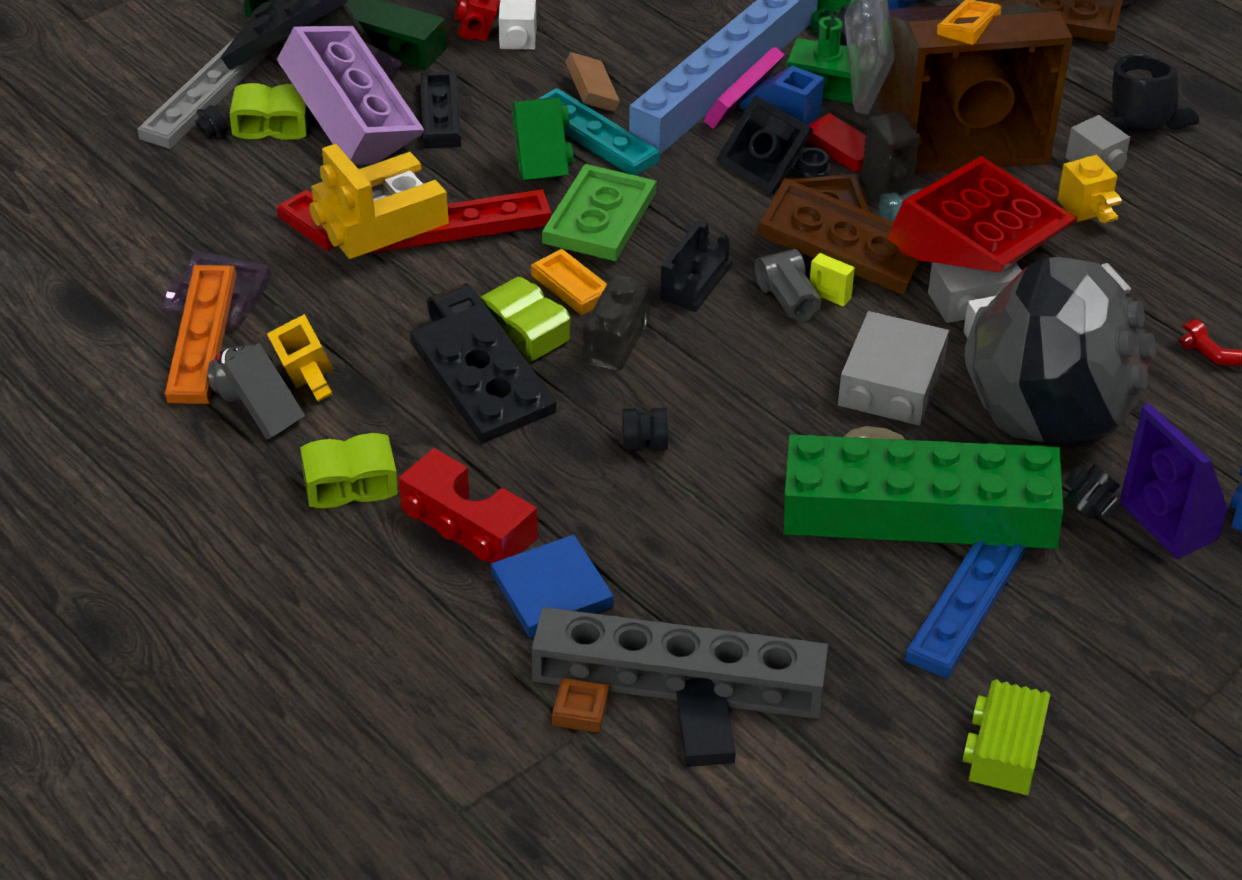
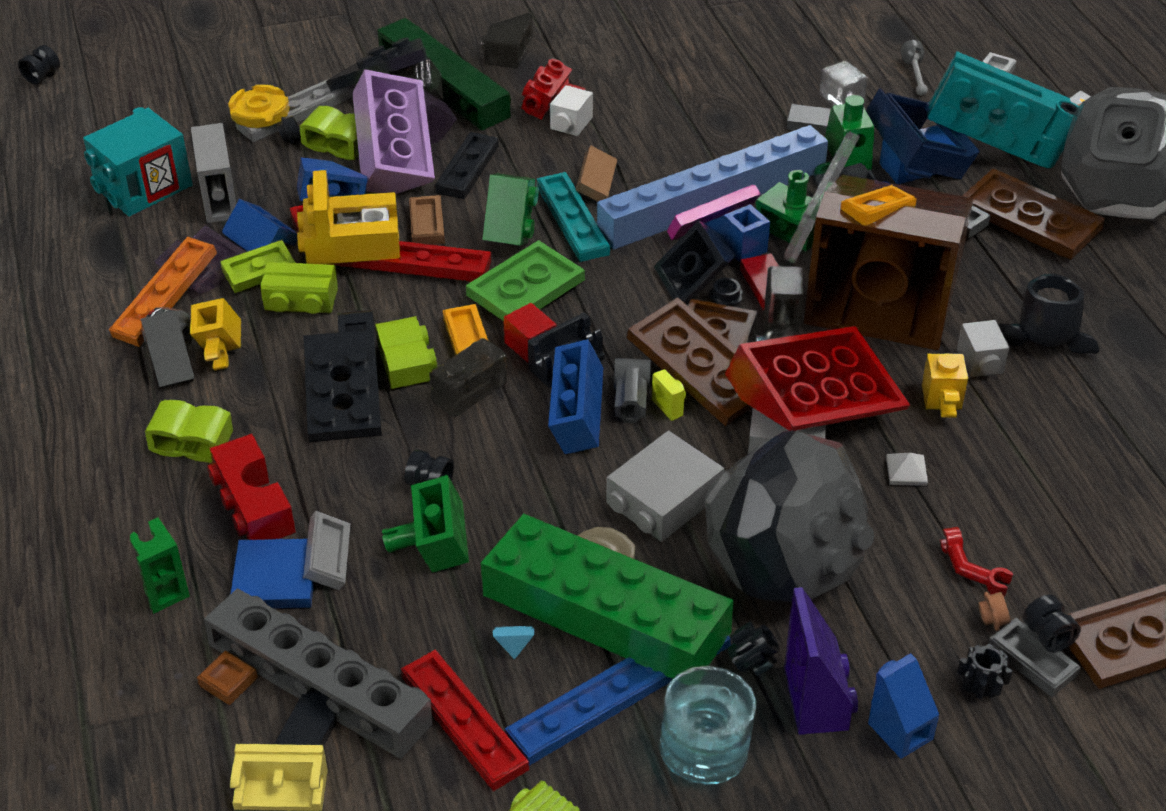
camera: 25 degrees right, 0 degrees up
none -> teal container [83,107,193,217]
none -> green hinge [130,517,190,614]
none -> light grey brick [191,123,237,223]
none -> lime plate [220,240,296,293]
none -> blue panel [222,199,297,252]
none -> yellow tile [228,85,290,128]
none -> light yellow hinge [230,744,328,811]
none -> lime brick [261,262,338,314]
none -> blue slope [296,157,368,201]
none -> light grey tile [303,511,350,590]
none -> green brick [382,475,469,573]
none -> red tile [401,649,529,792]
none -> medium nougat tile [409,195,445,245]
none -> medium azure slope [493,626,535,660]
none -> red brick [504,303,557,363]
none -> blue brick [548,339,604,454]
none -> clear light blue wheel [659,666,757,785]

